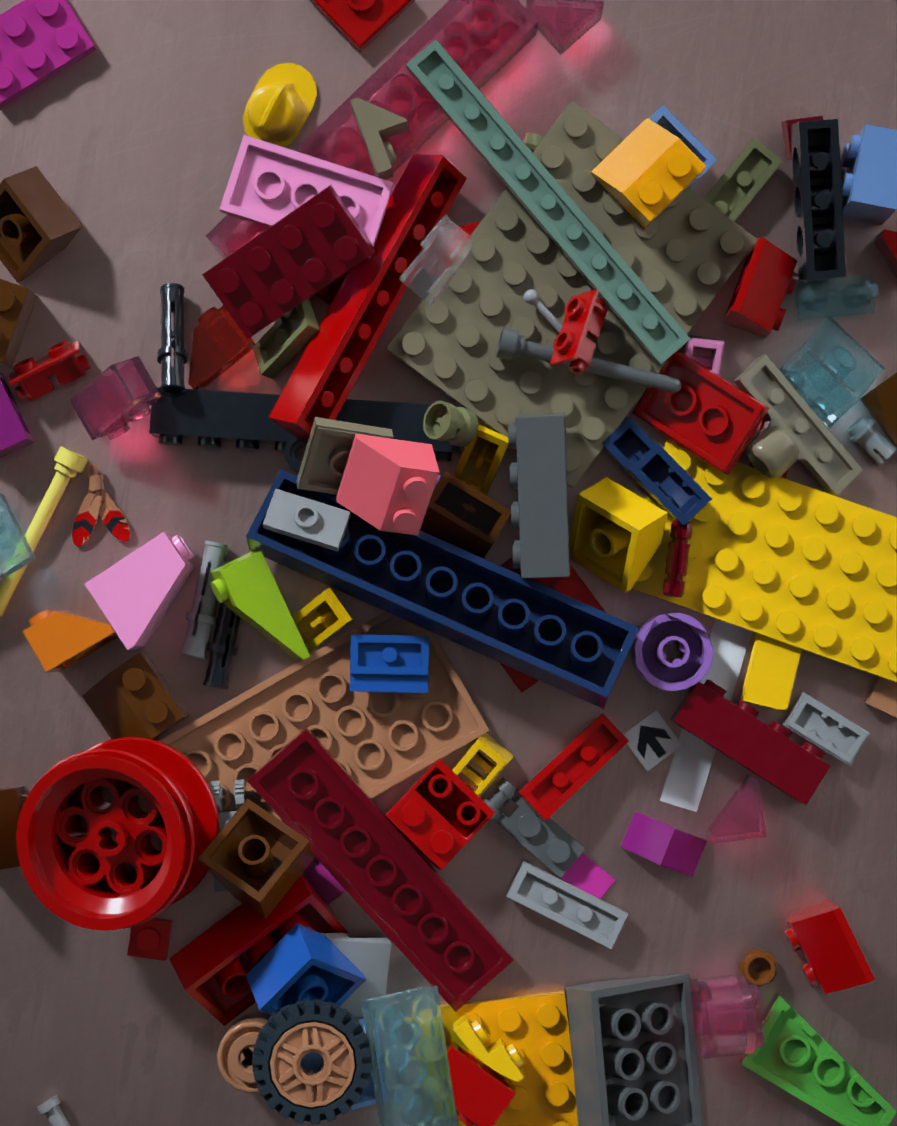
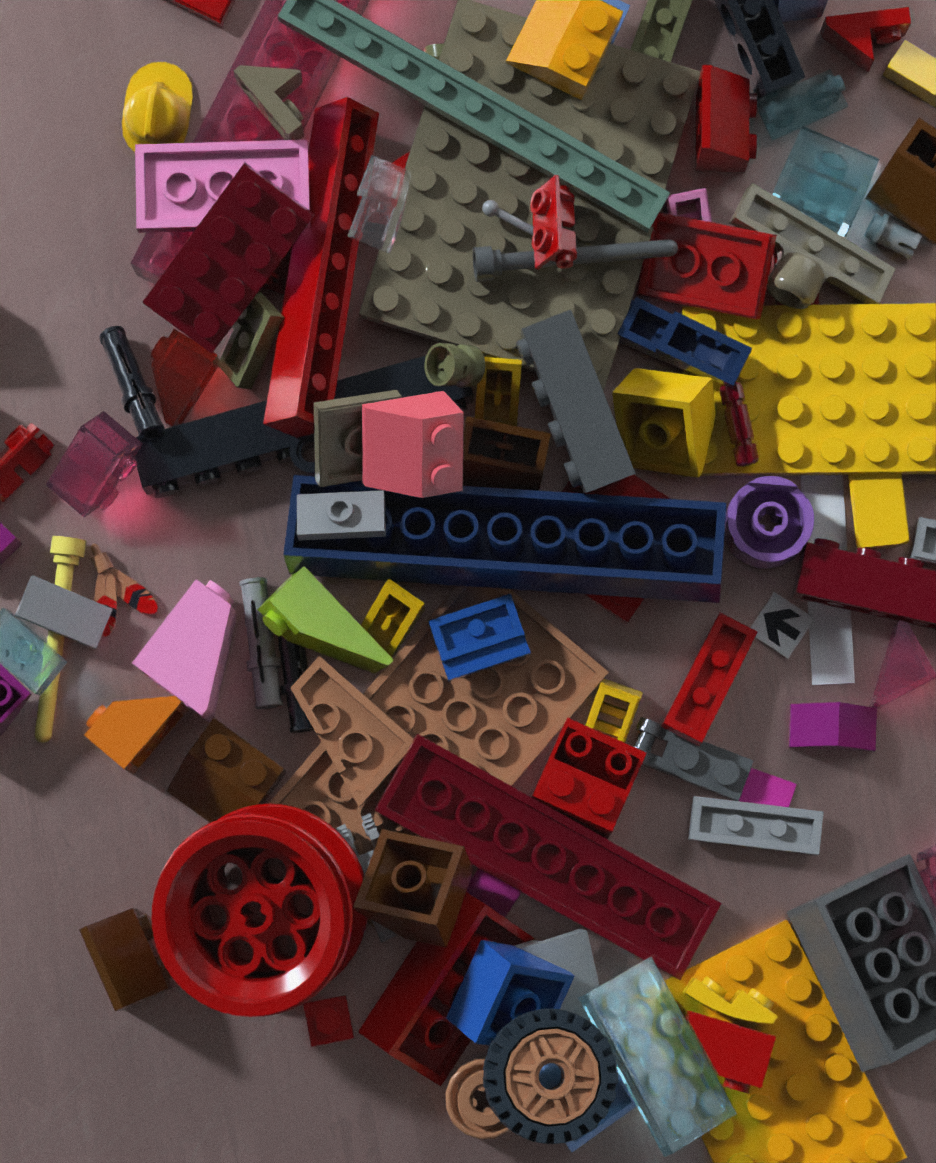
camera: 25 degrees left, 5 degrees down
none -> light grey tile [14,575,112,649]
none -> nougat wing [290,656,414,808]

